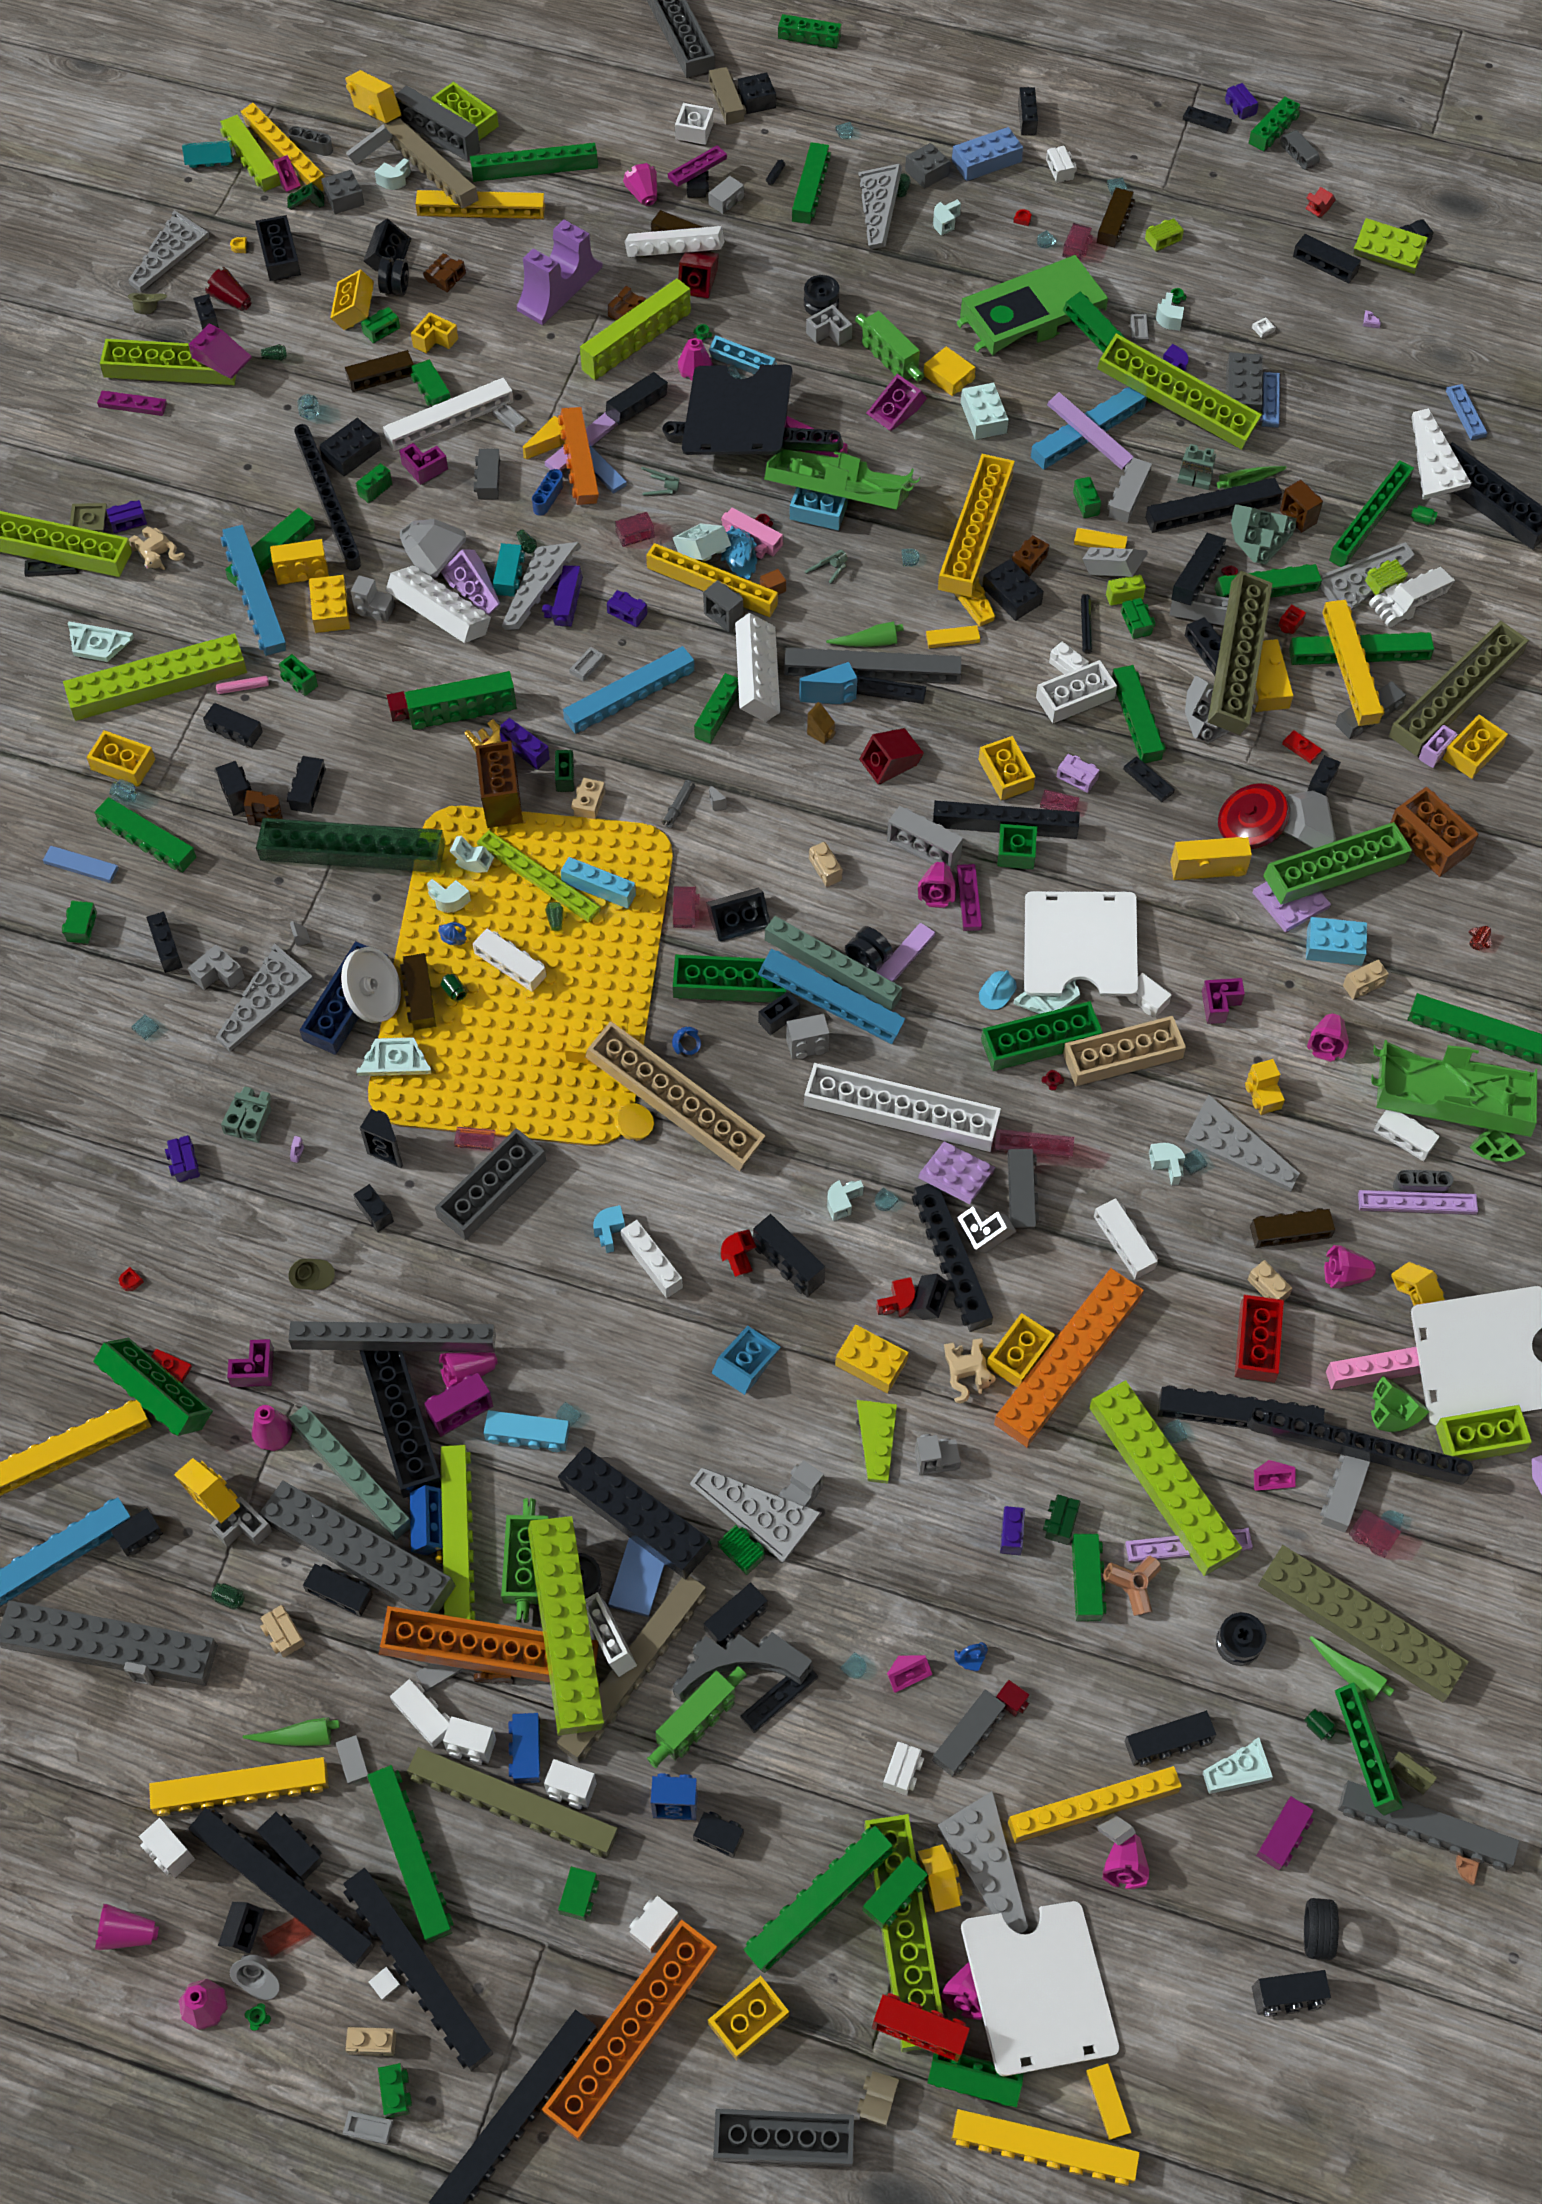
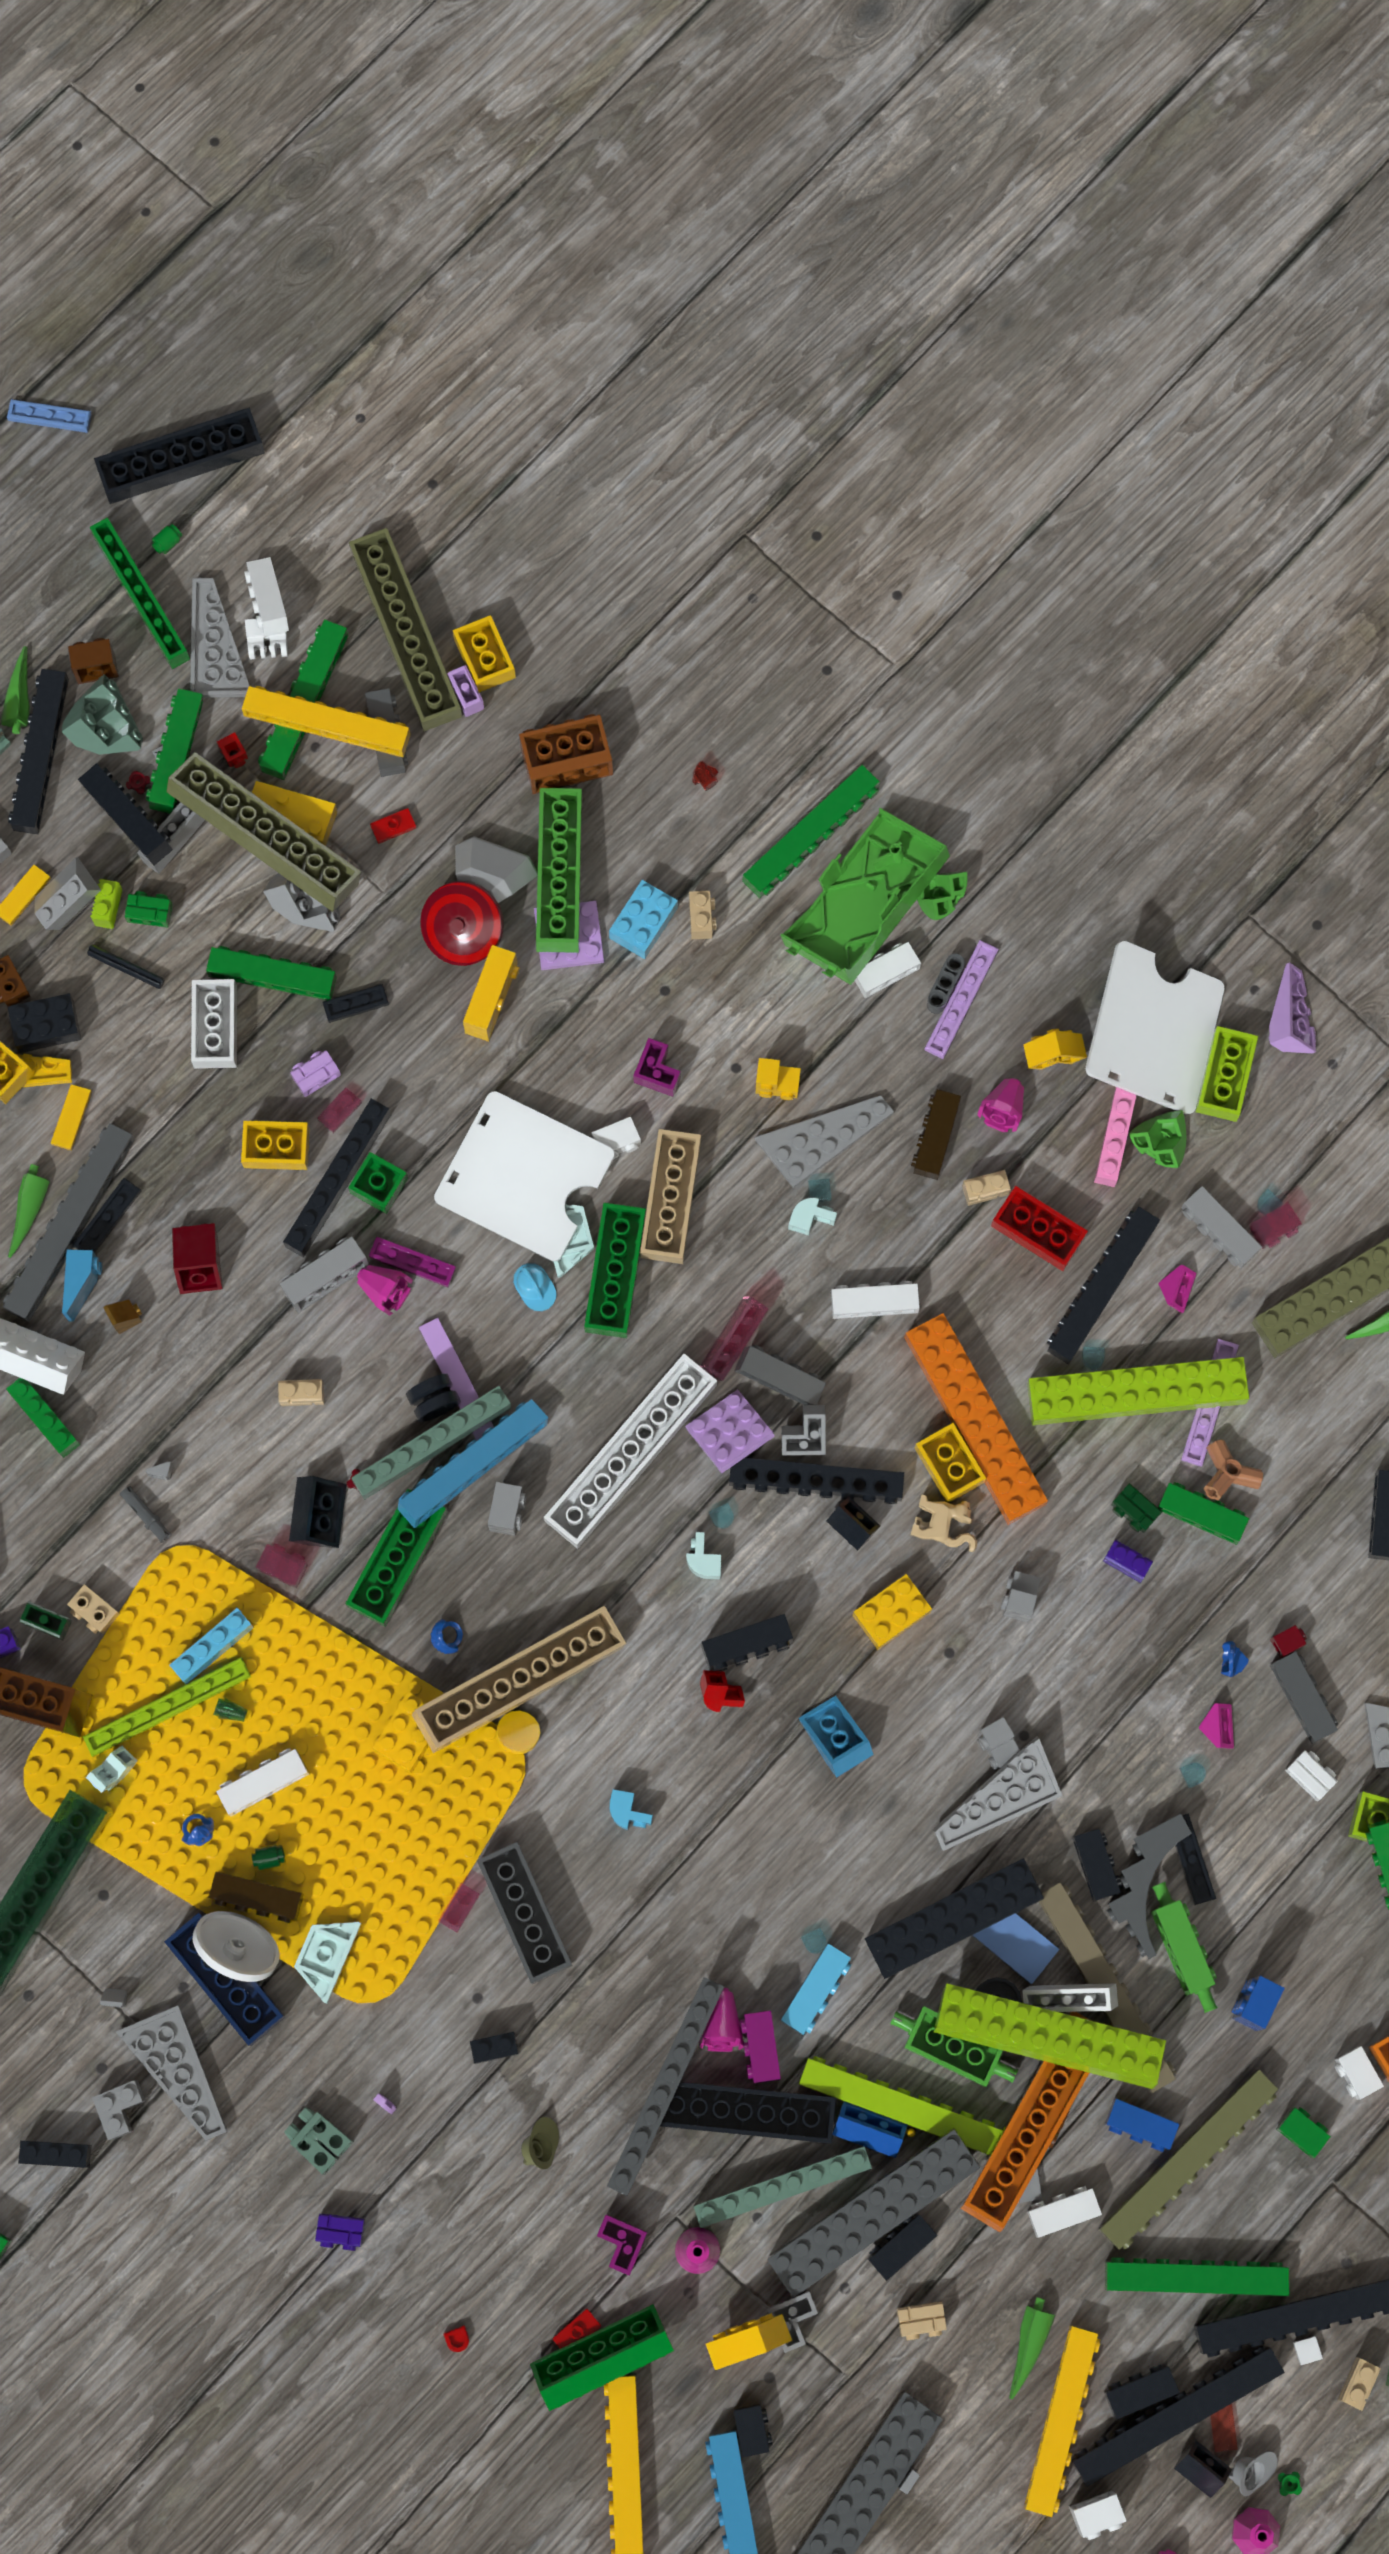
camera: 65 degrees left, 15 degrees up
clear light blue tile [131,1014,159,1041] -> none
clear green brick [211,1583,245,1610] -> none
light grey tile [335,1735,368,1785] -> none
black slope [360,1109,403,1168] -> none
light aqua brick [427,879,471,913] -> none
white brick [443,1716,496,1765] -> none
white brick [544,1759,597,1809] -> none
white brick [621,1220,683,1299] -> none
black brick [693,1811,744,1858] -> none
green brick [718,1525,765,1575] -> none
black brick [758,991,800,1035] -> none
lime wing [856,1400,897,1484] -> none
red brick [876,1277,915,1318] -> none
dark red plate [1041,1070,1064,1091] -> none
white brick [1049,641,1089,674] -> none
black brick [1184,617,1222,676] -> none
black wheel [1215,1612,1267,1666] -> none
black beam [1247,1407,1473,1485] -> none
black brick [1307,755,1341,796] -> none
dark pink cone [1307,1013,1349,1062] -> none
lime brick [1365,559,1408,595] -> none
white wing [1412,408,1471,500] -> none

